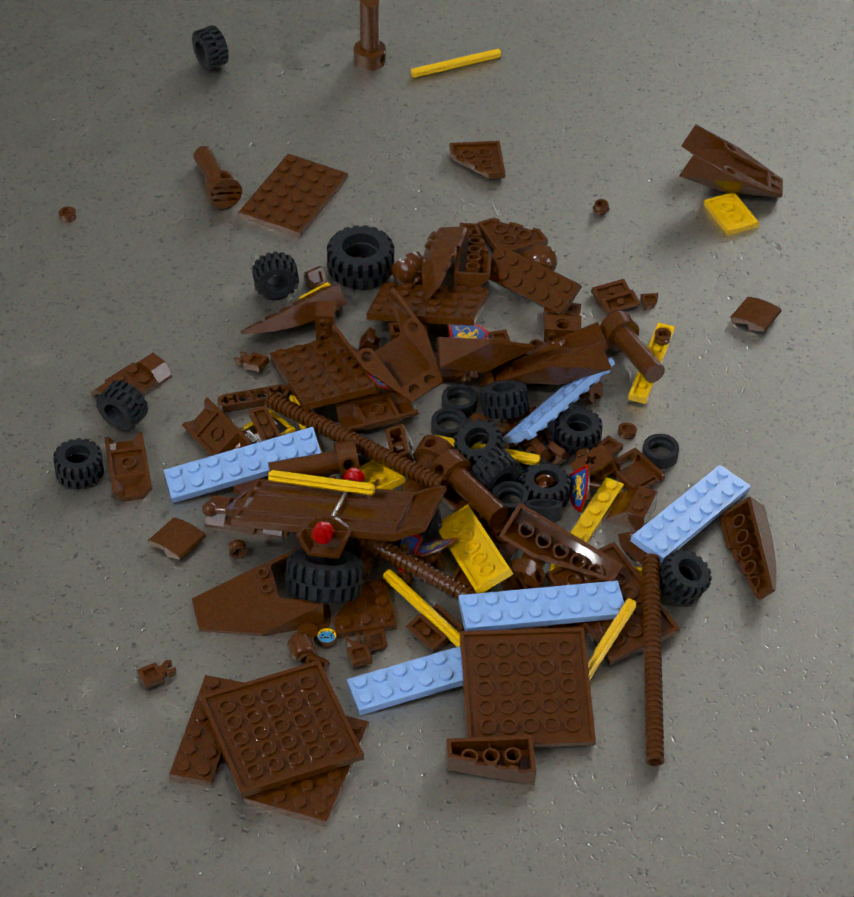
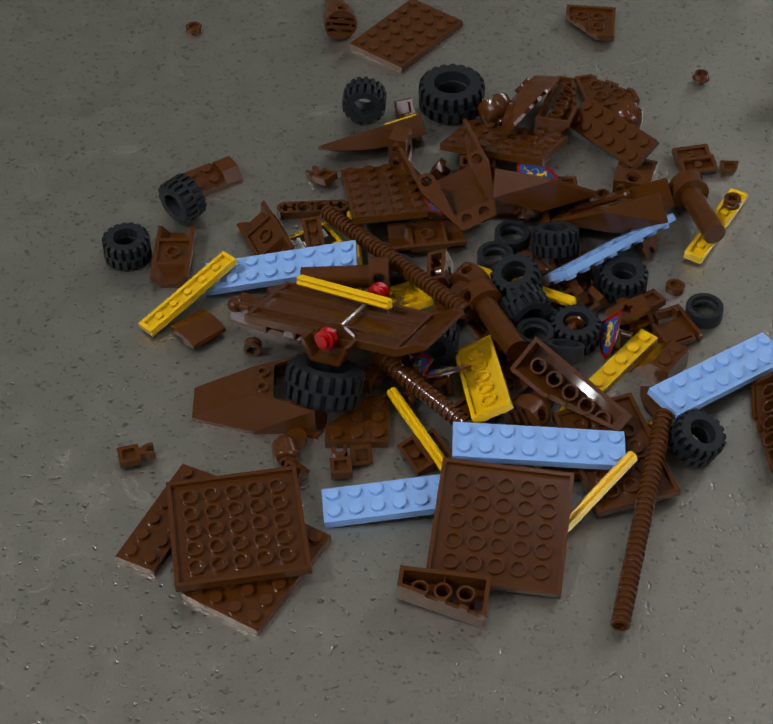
camera: 15 degrees right, 0 degrees up
tile [317,627,337,648] -> none
none -> yellow plate [138,251,238,337]

